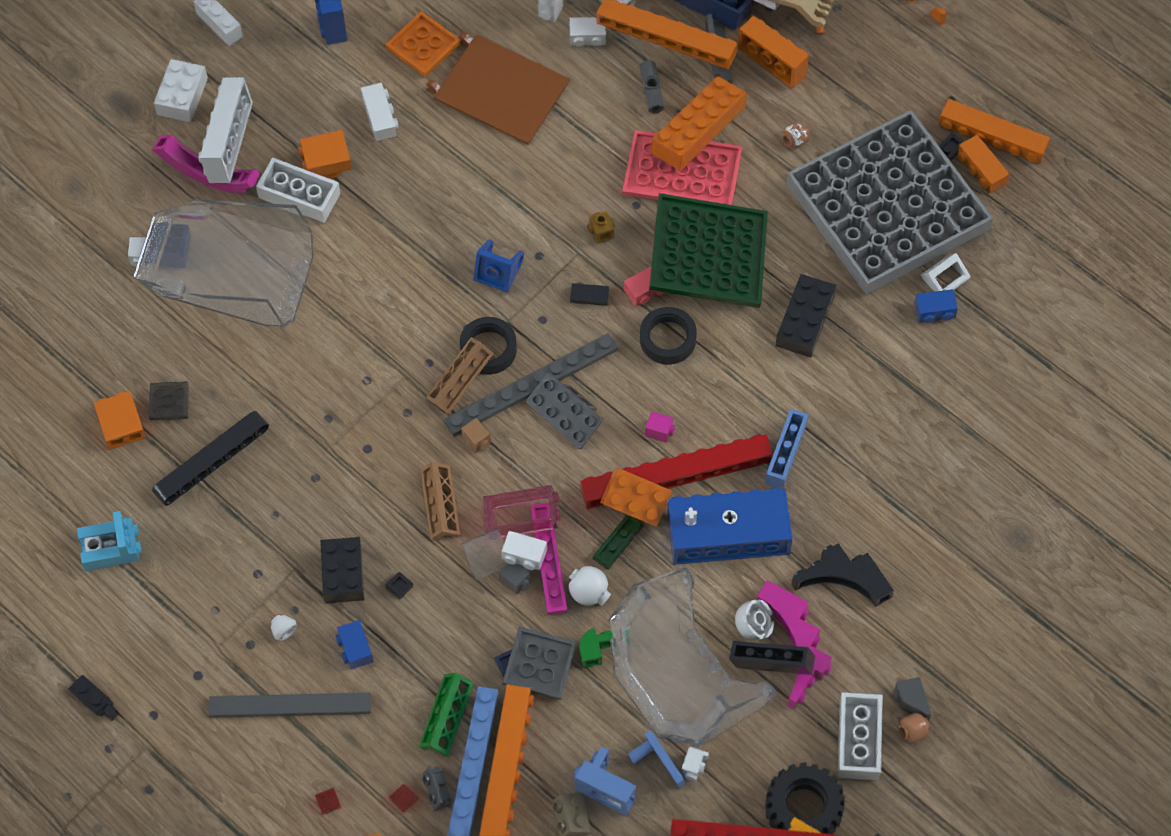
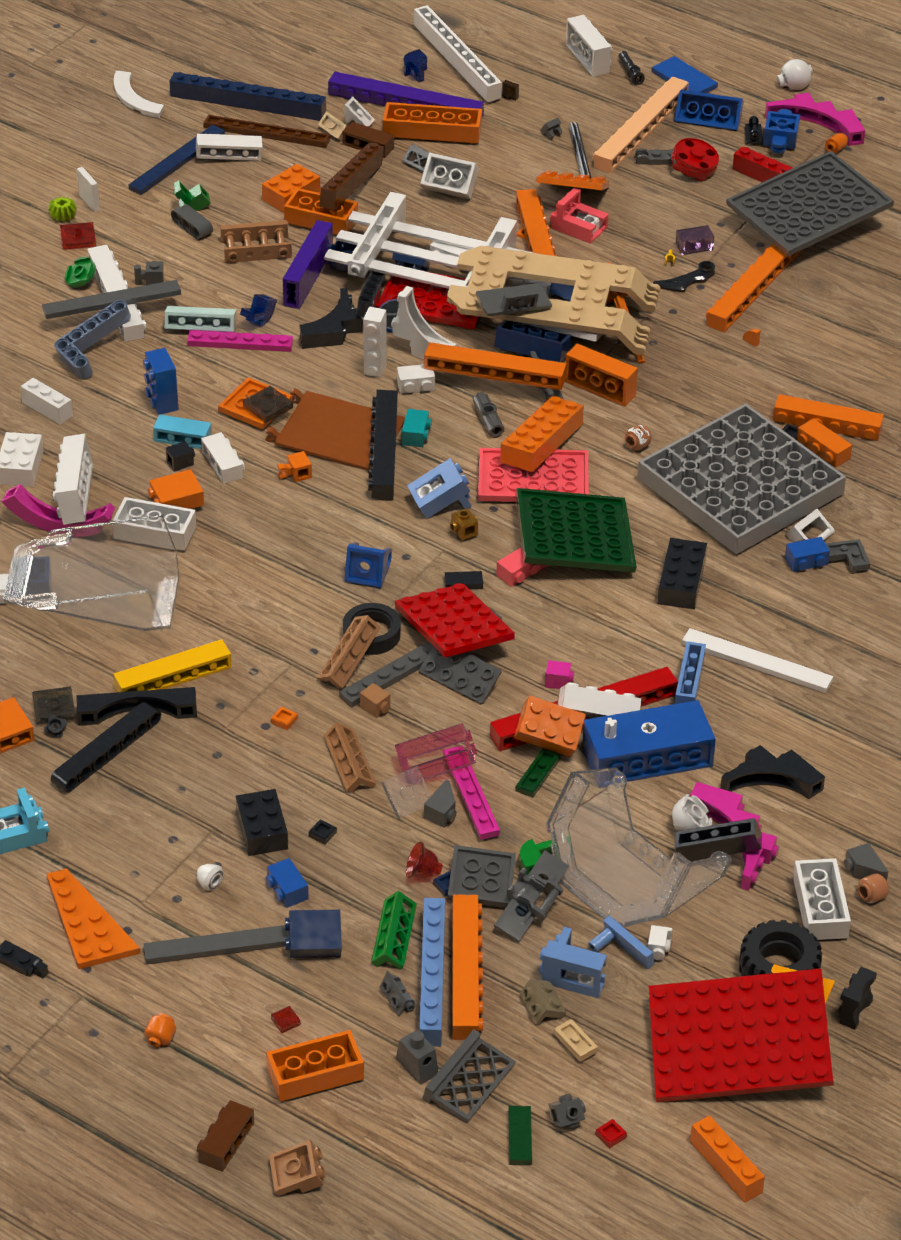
camera: 10 degrees left, 20 degrees down
clear red tile [389,784,418,813] -> none
white brick [501,531,547,570] -> none
white brick [569,566,611,606] -> none
black tyre [640,307,697,365] -> none
none -> black plate [44,715,67,738]
none -> orange wing [46,868,141,969]
none -> black arch [76,687,197,726]
none -> yellow brick [113,639,232,692]
none -> orange head [144,1013,177,1047]
none -> medium azure brick [153,414,212,449]
none -> black brick [166,441,195,472]
none -> clear smoke plate [243,385,293,423]
none -> orange tile [271,706,298,730]
none -> orange brick [277,451,312,482]
none -> dark blue brick [285,909,342,958]
none -> black brick [368,389,398,499]
none -> red plate [395,583,515,658]
none -> teal brick [402,409,432,447]
none -> clear red hat [406,841,443,879]
none -> medium blue brick [407,458,472,519]
none -> dark grey piece [494,851,569,942]
none -> white brick [558,683,641,718]
none -> white tile [682,628,833,693]
none -> dark grey plate [825,539,870,572]

